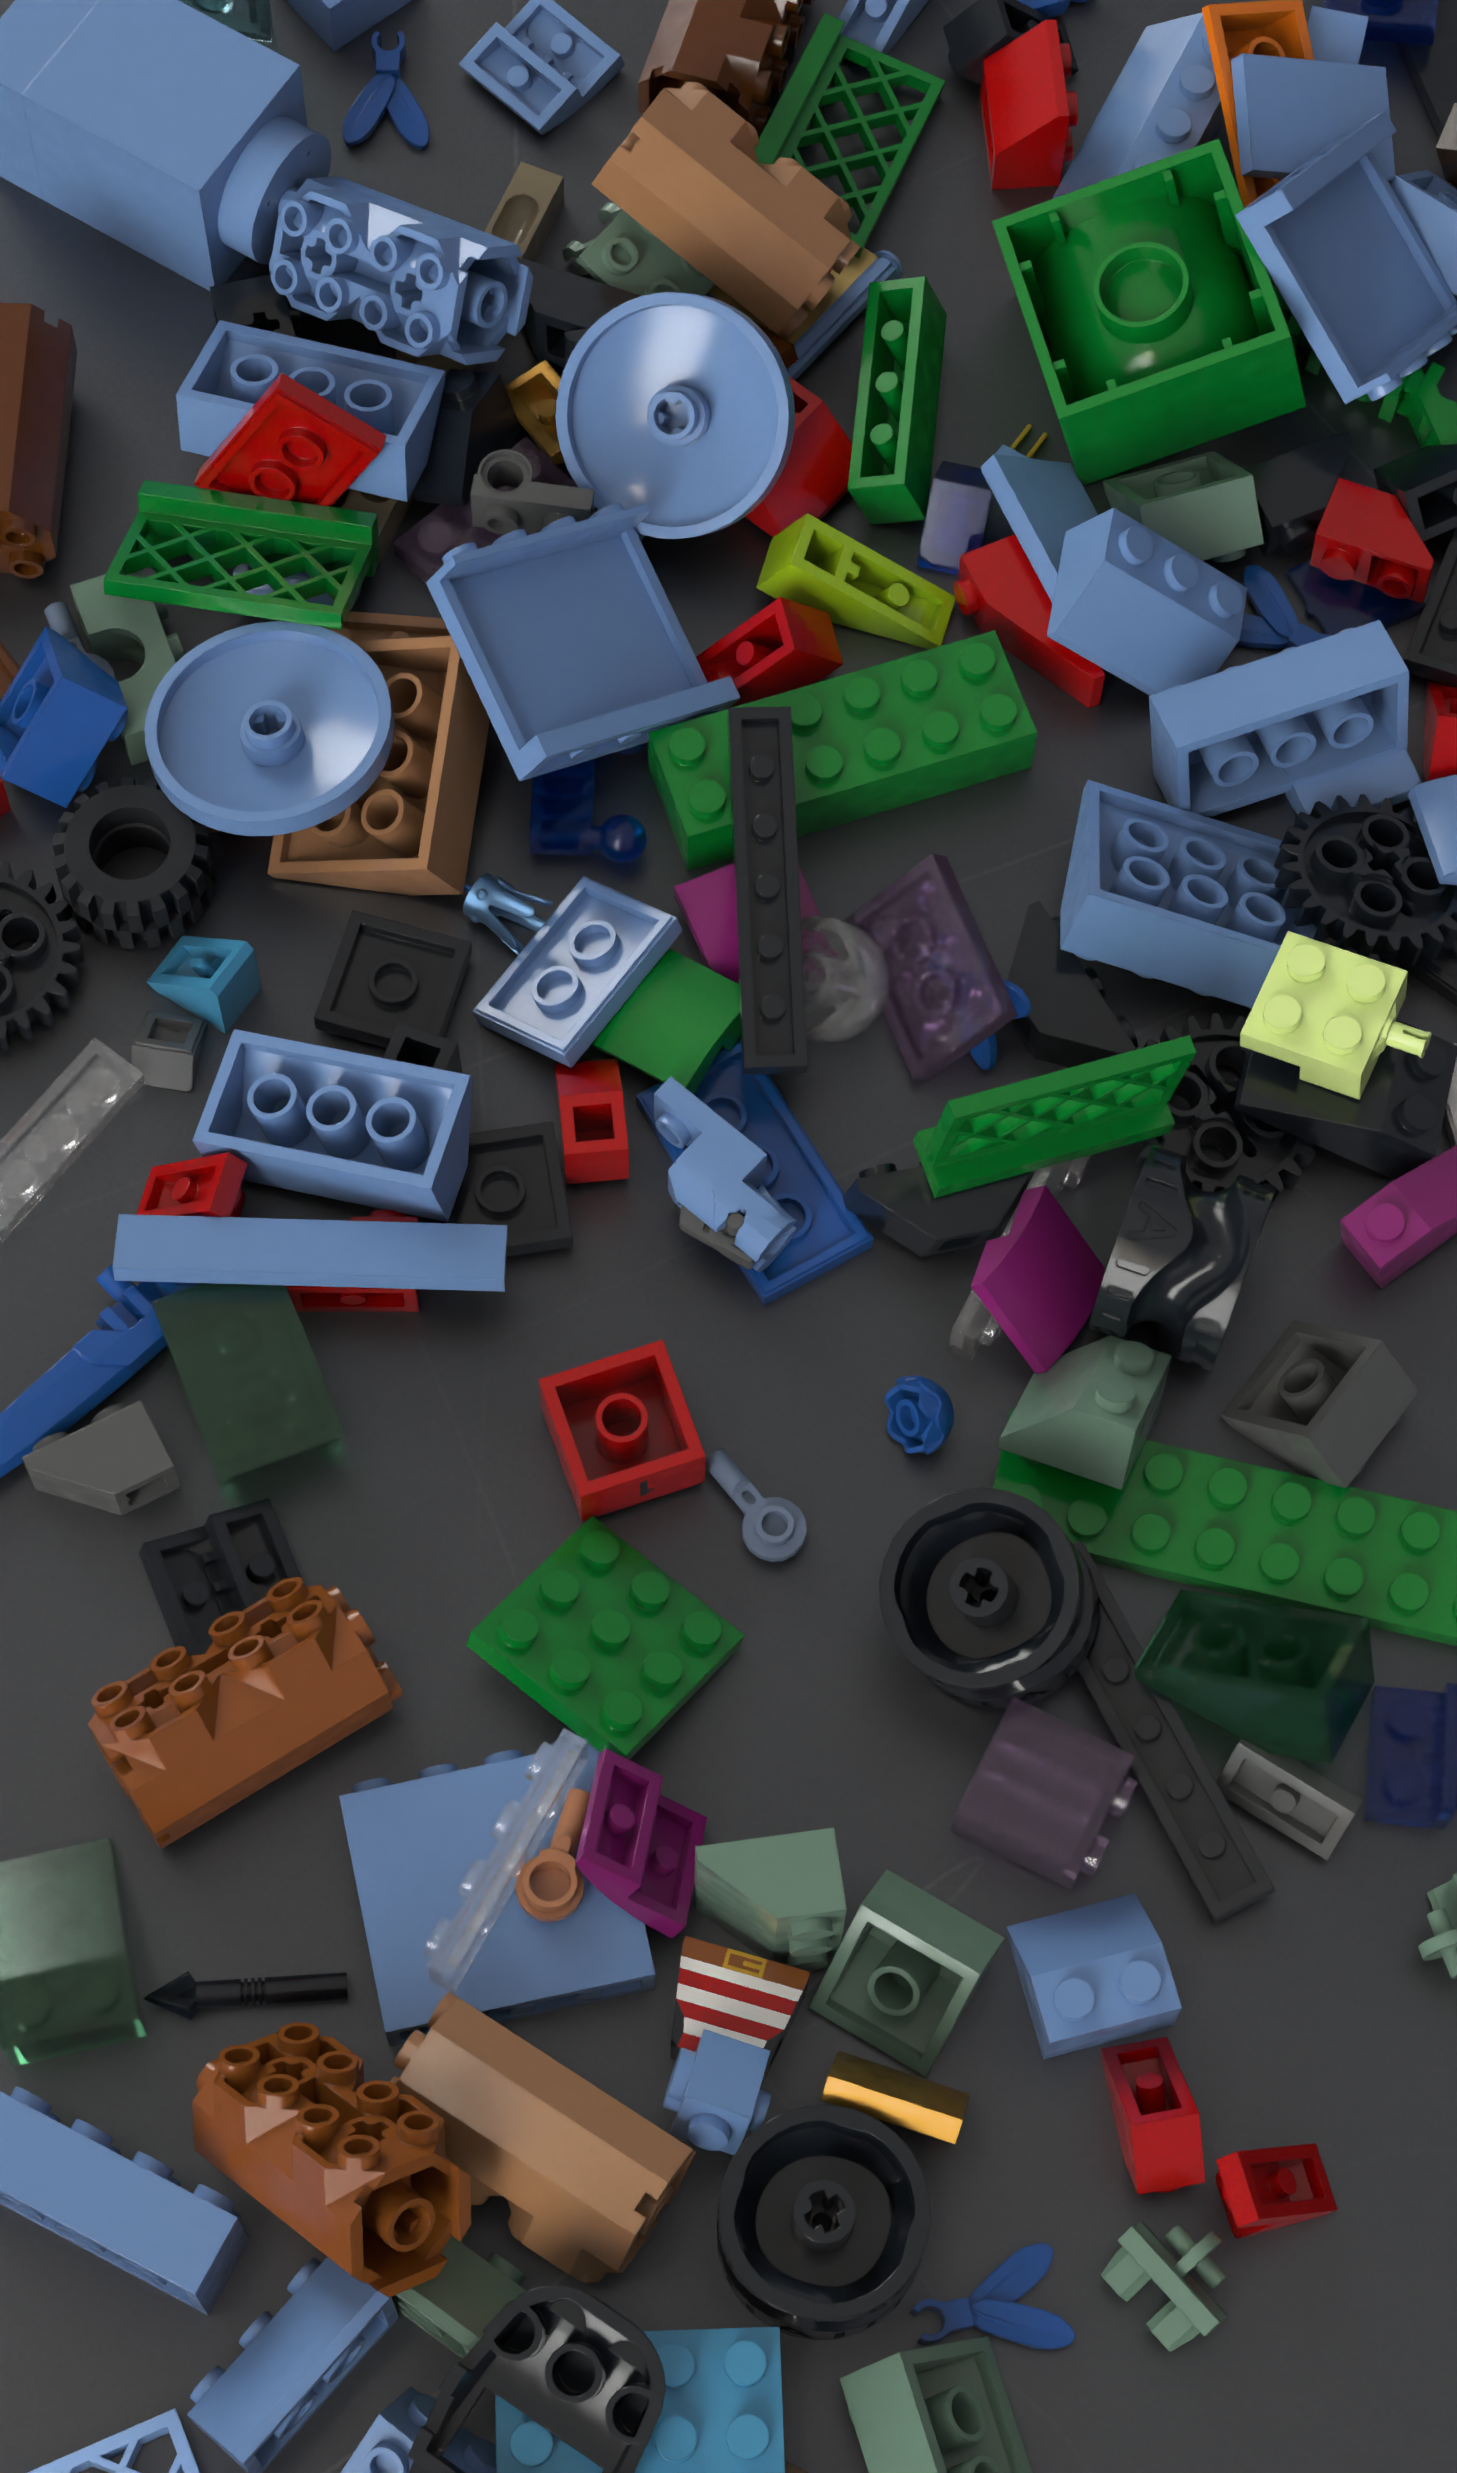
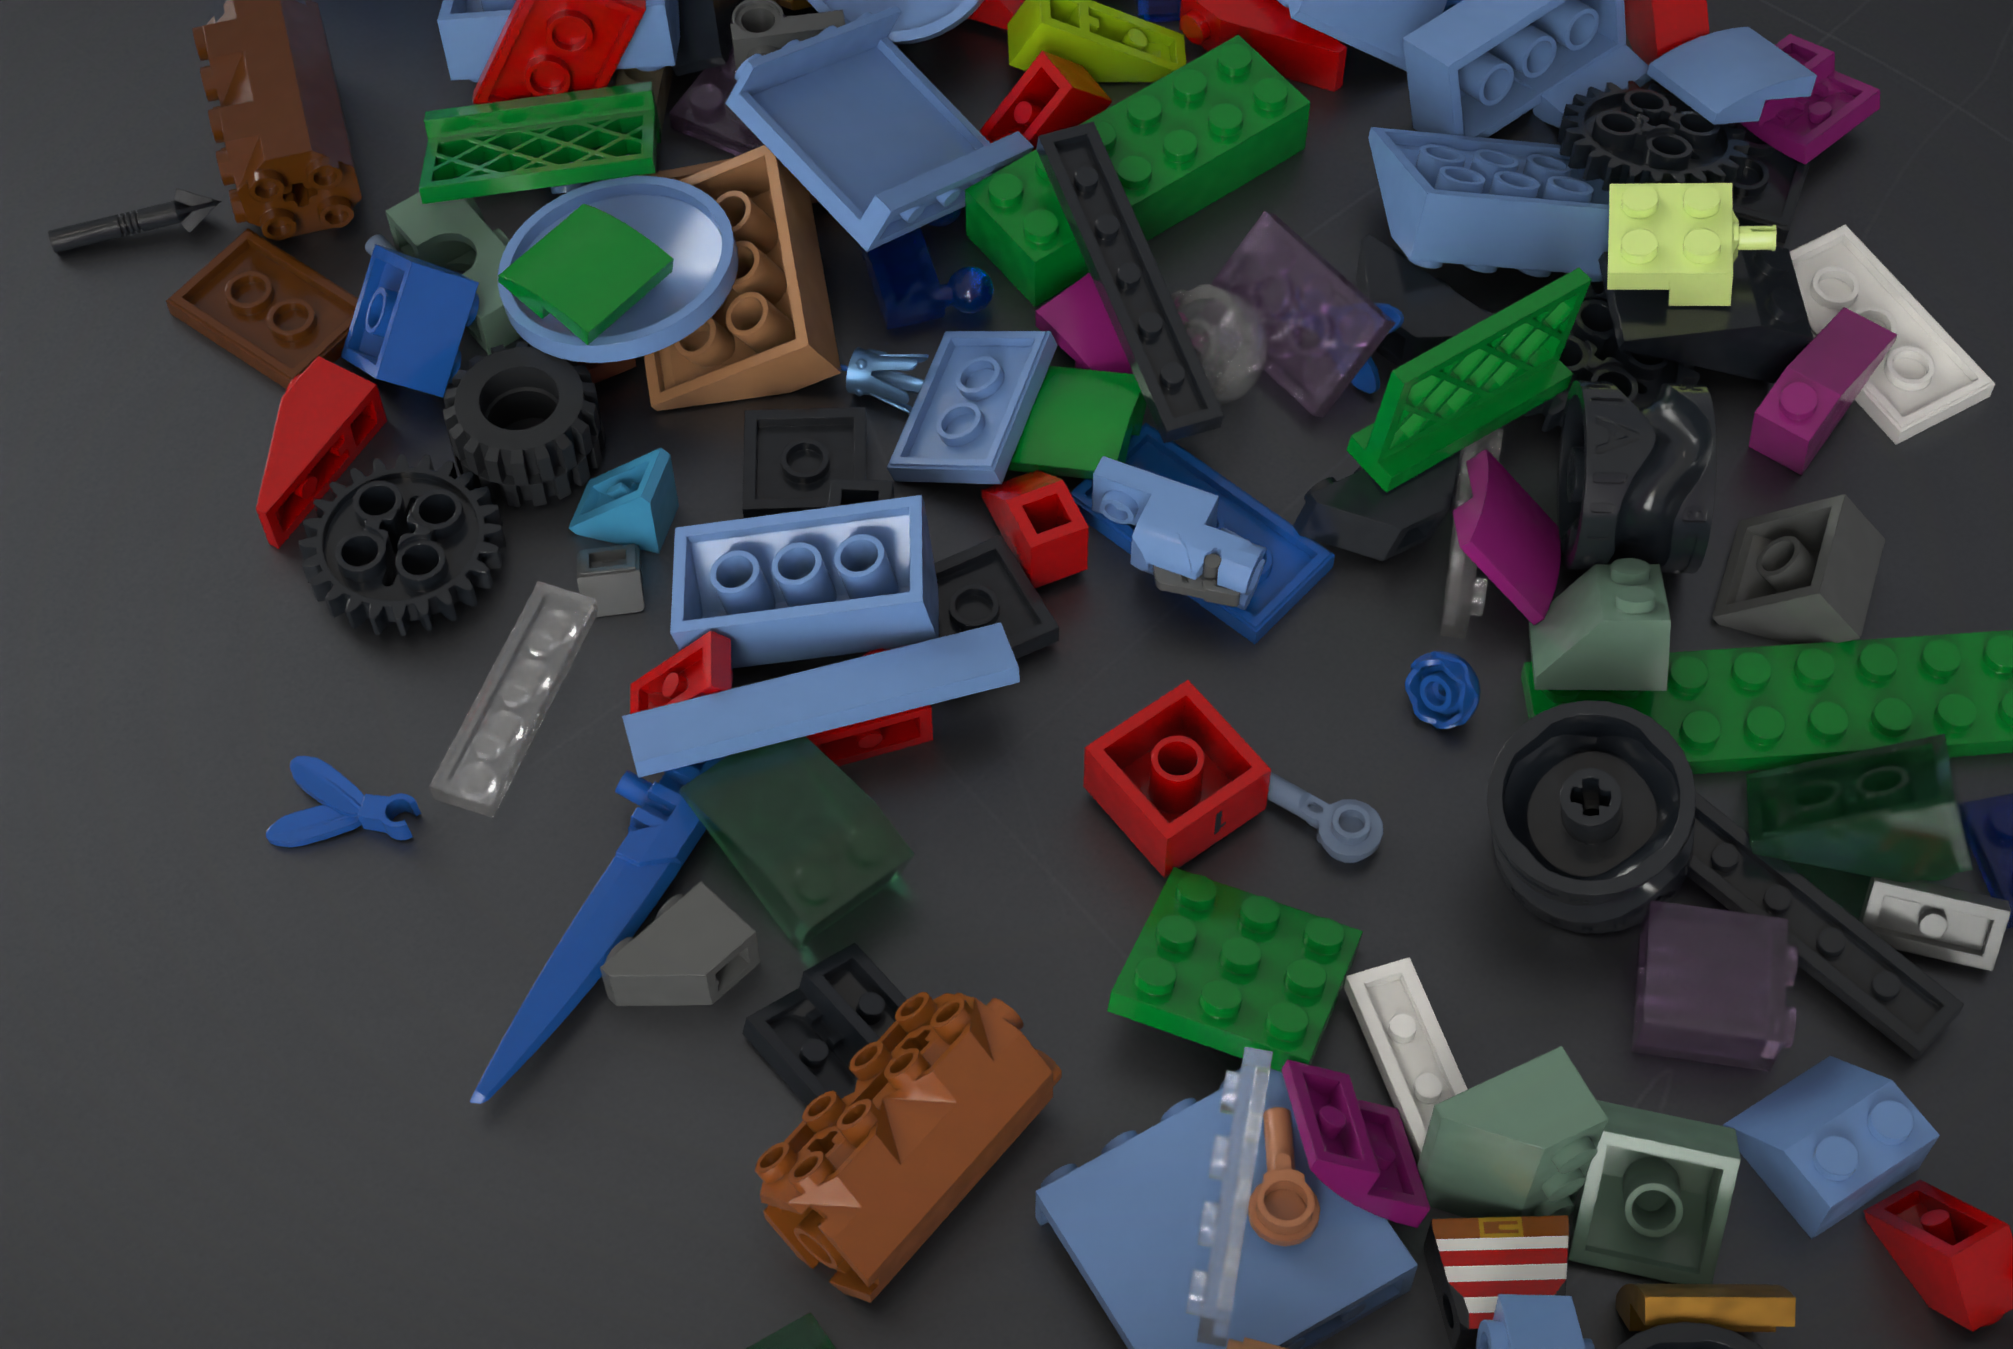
camera: 15 degrees left, 10 degrees down
none -> green slope [498,203,674,345]
none -> white plate [1344,957,1467,1162]

